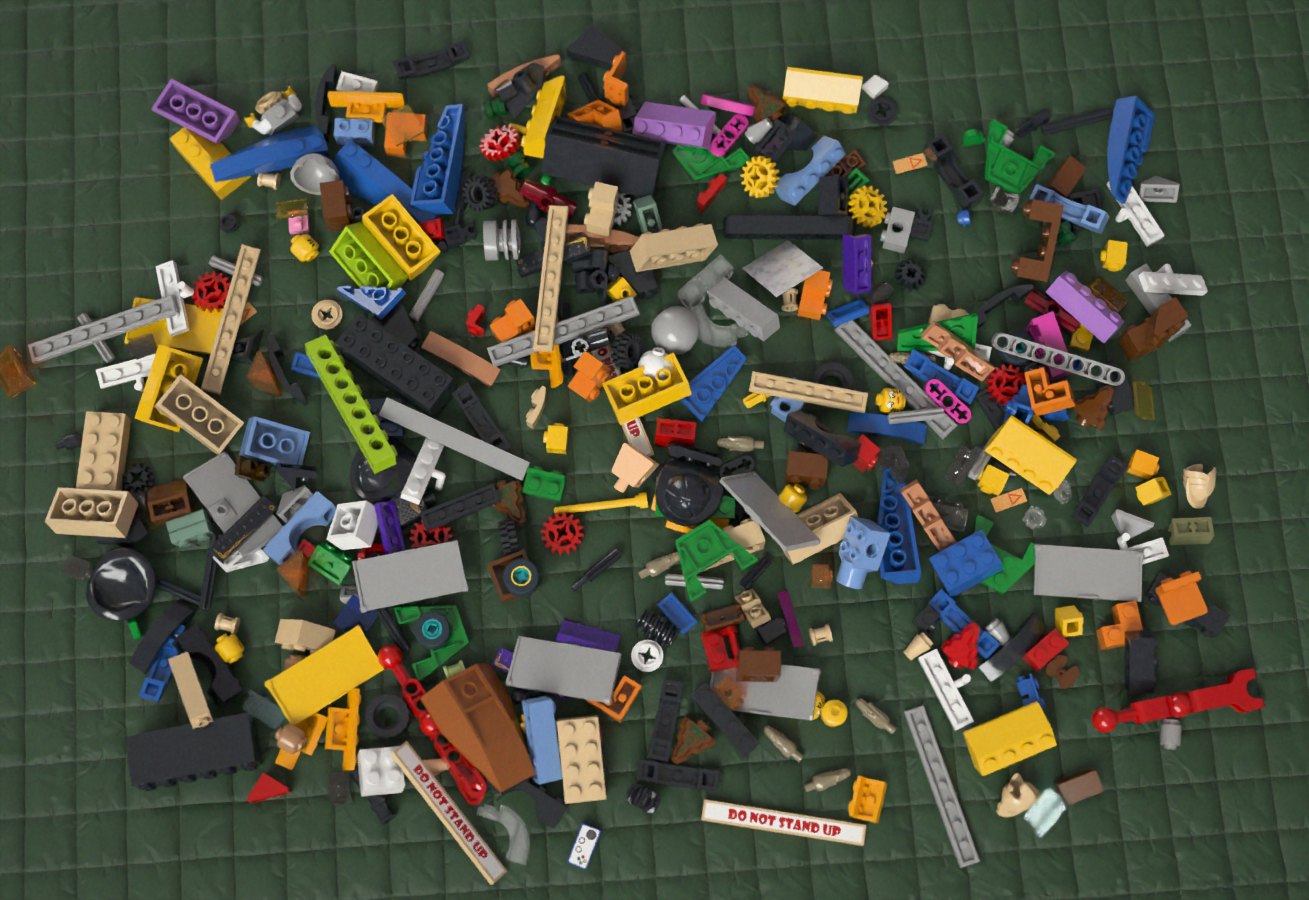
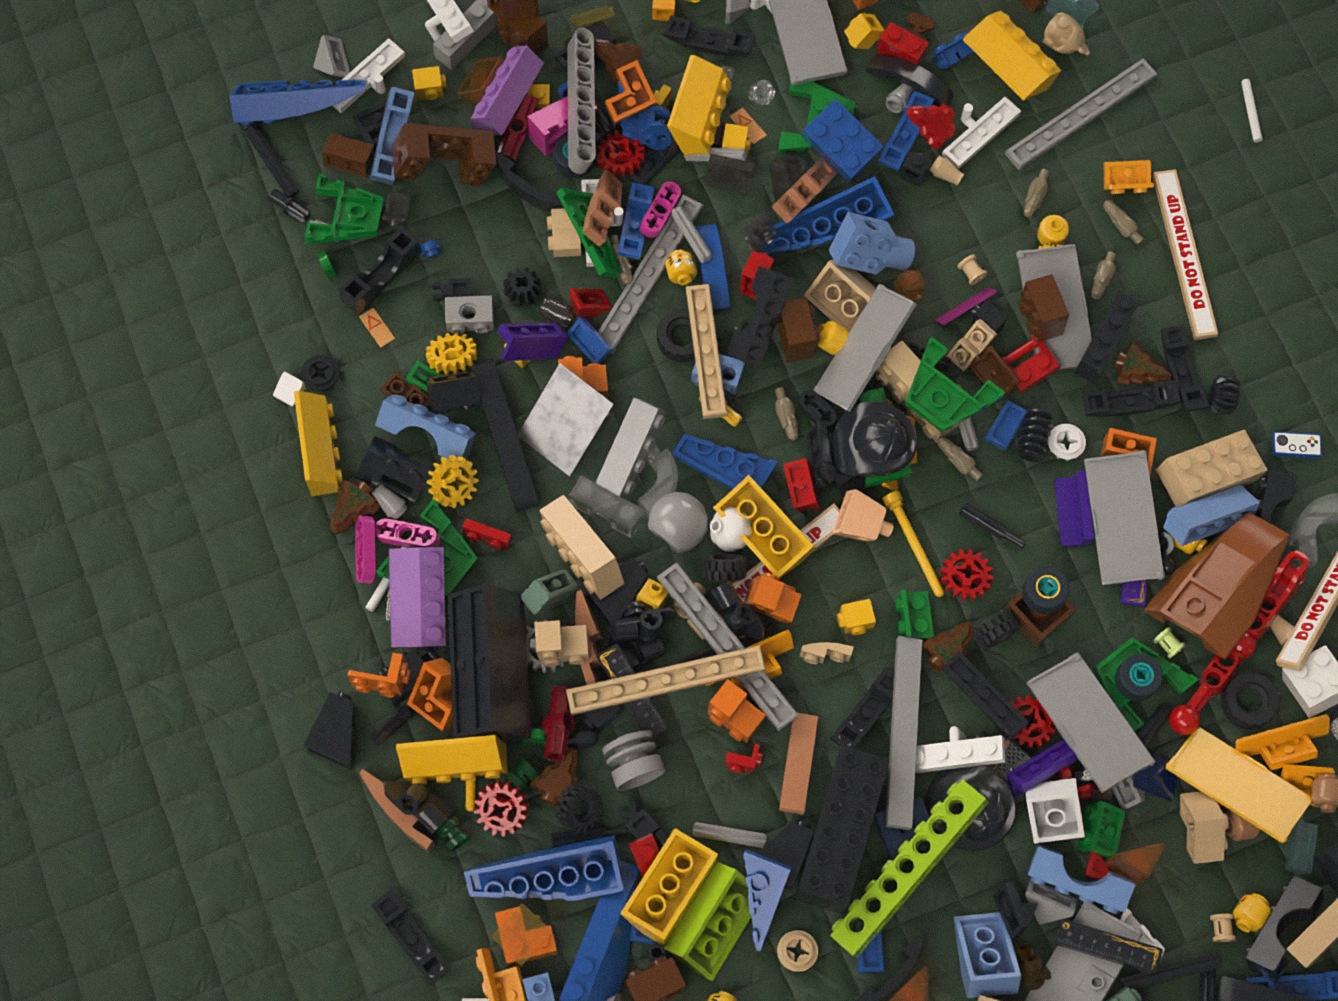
camera: 110 degrees left, 5 degrees down
clear orange brick [712,676,746,710] -> none

